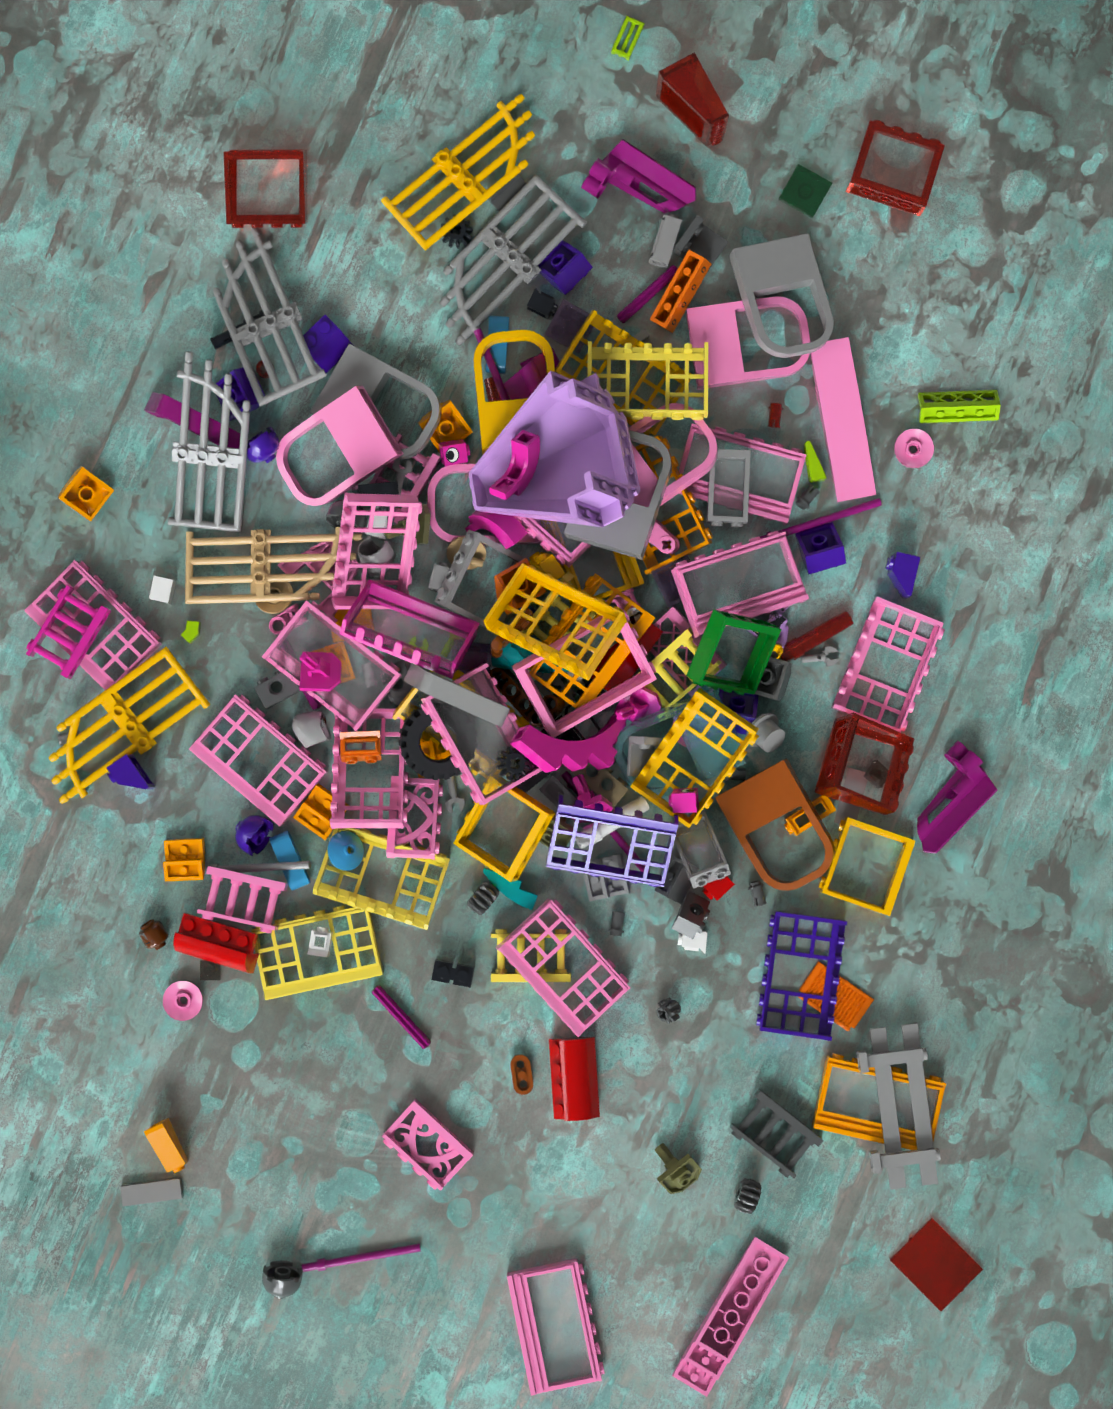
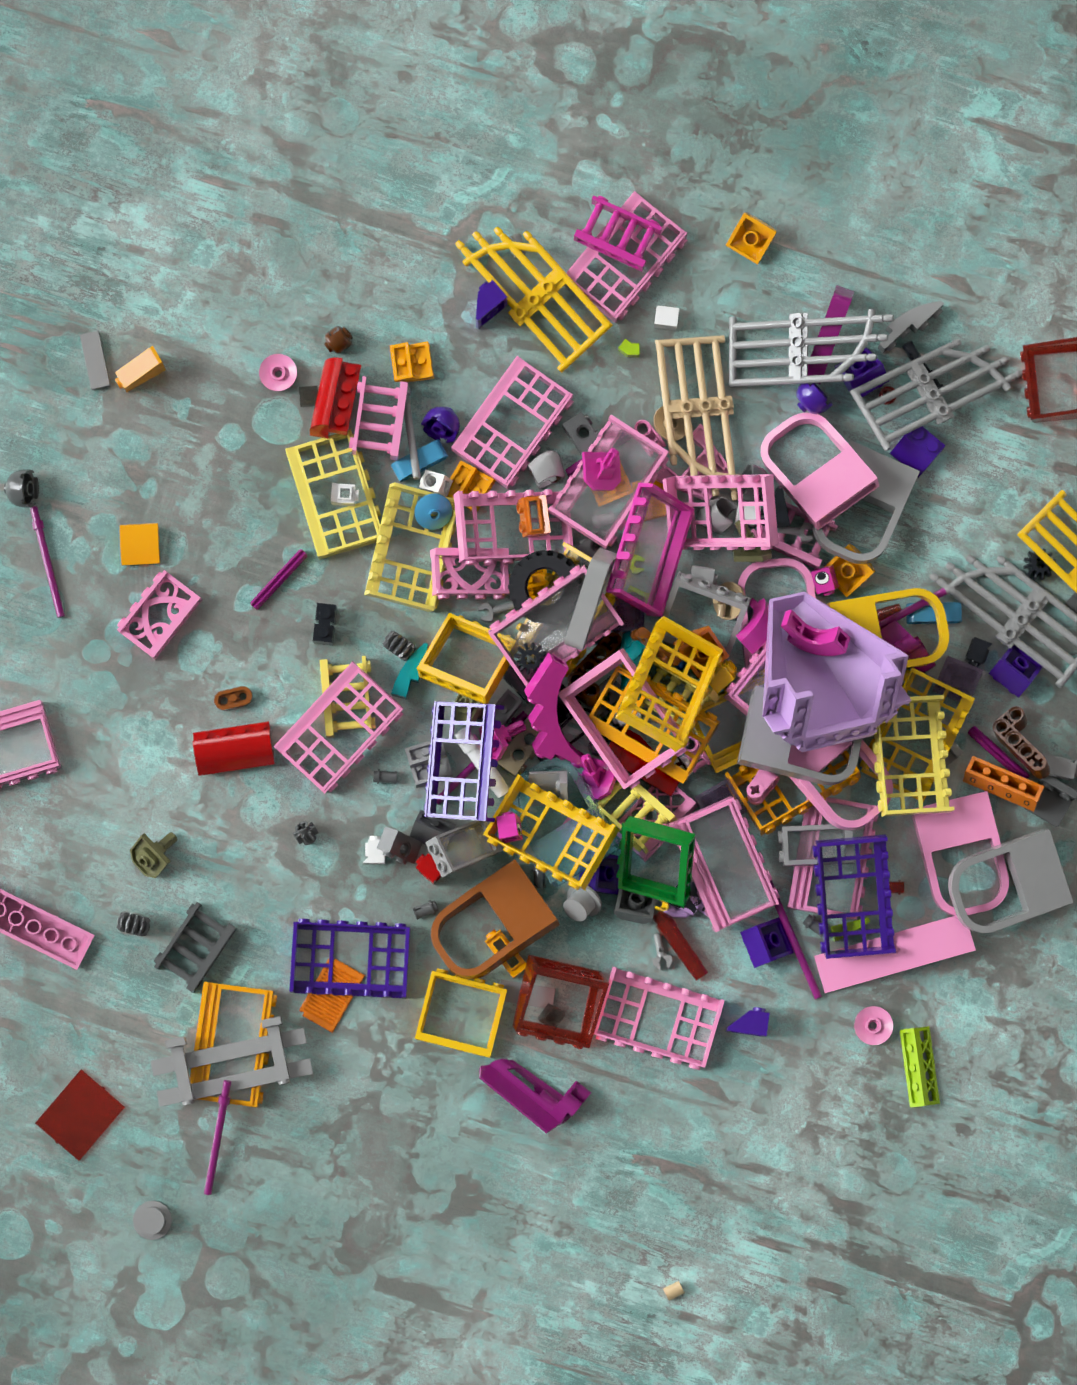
camera: 80 degrees right, 5 degrees down
none -> light orange slope [120,523,160,565]
none -> light grey piece [133,1201,172,1240]
none -> magenta bar [204,1080,232,1195]
none -> white brick [419,470,453,497]
none -> dark purple window [812,834,896,959]
none -> light grey slope [878,301,944,353]
none -> reddish brown beam [992,706,1050,779]

